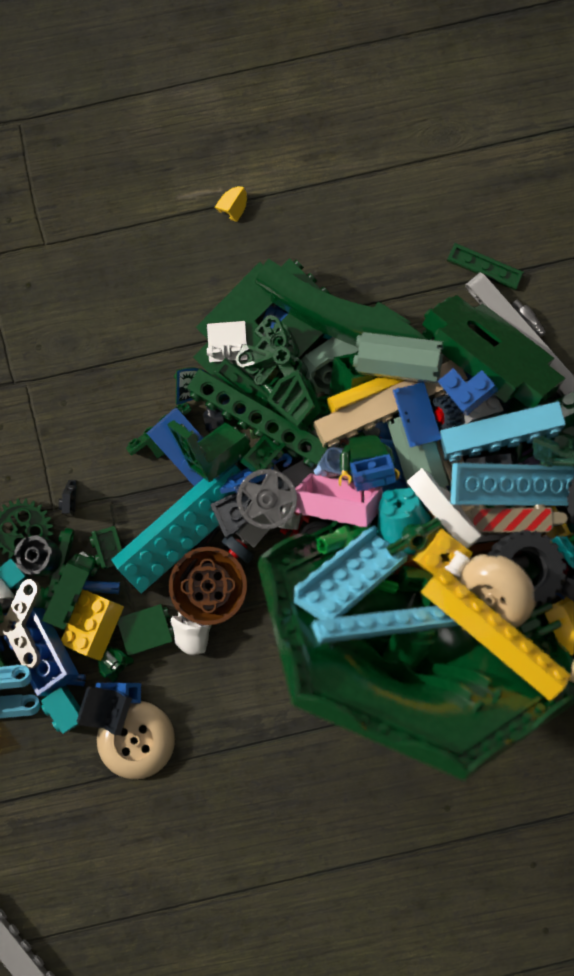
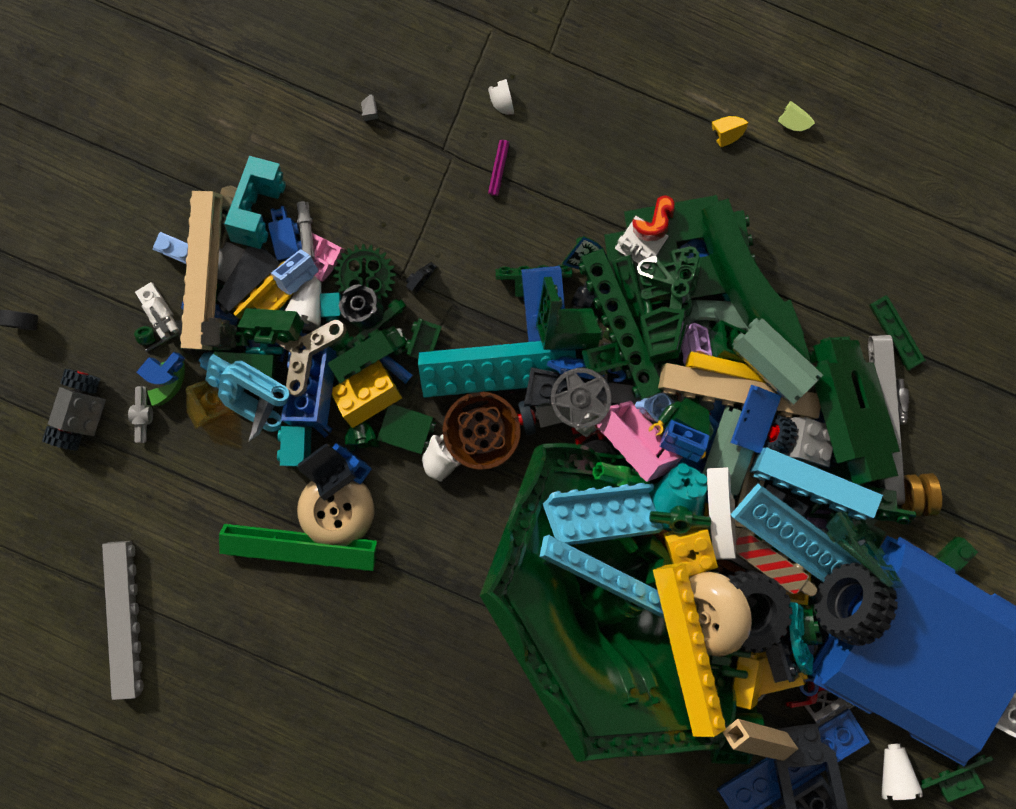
camera: 30 degrees right, 5 degrees up
blue brick [438,368,497,416] -> none
white bush [445,551,471,578] -> none
none -> green brick [219,524,377,571]
none -> flat silver bar [248,393,279,442]
none -> white brick [488,79,514,115]
none -> magenta axle [488,140,509,196]
none -> red animal [632,196,675,241]
none -> lavender brick [682,323,713,365]
none -> yellowish green brick [778,101,815,131]

